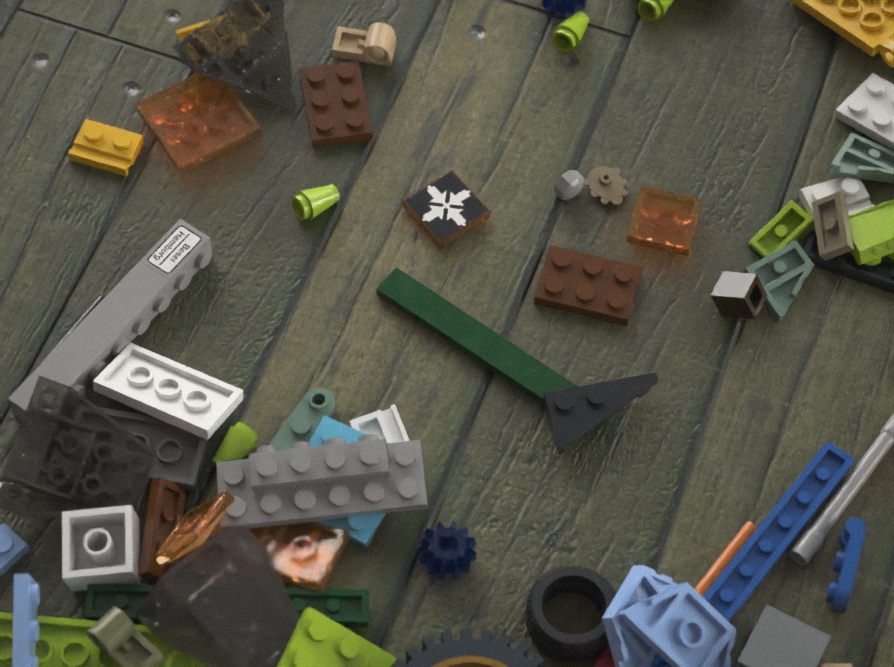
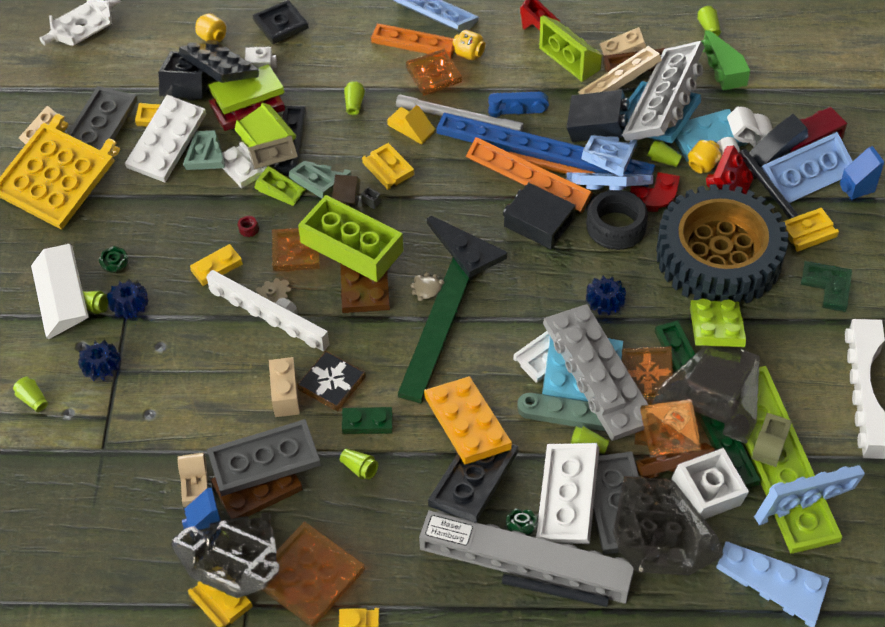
camera: 105 degrees left, 5 degrees down
lime cone [552,11,589,52] -> none
none -> dark green plate [99,246,129,273]
none -> clear blue gear [107,279,149,319]
none -> blue slope [182,488,224,543]
none -> yellow plate [190,244,243,286]
none -> white plate [206,270,329,351]
none -> dark grey plate [207,419,321,496]
none -> dark red axle [237,215,259,237]
none -> tan brick [269,357,300,417]
none -> lime brick [298,195,404,282]
none -> dark green plate [342,407,393,434]
none -> dark grey piece [361,187,381,209]
none -> yellow plate [362,143,414,190]
none -> yellow slope [387,105,435,145]
none -> dark tan piece [410,273,444,301]
none -> light orange plate [424,376,512,465]
none -> black plate [428,444,518,523]
none -> orange plate [466,137,593,213]
none -> black brick [503,182,576,249]
none -> dark green plate [506,508,538,536]

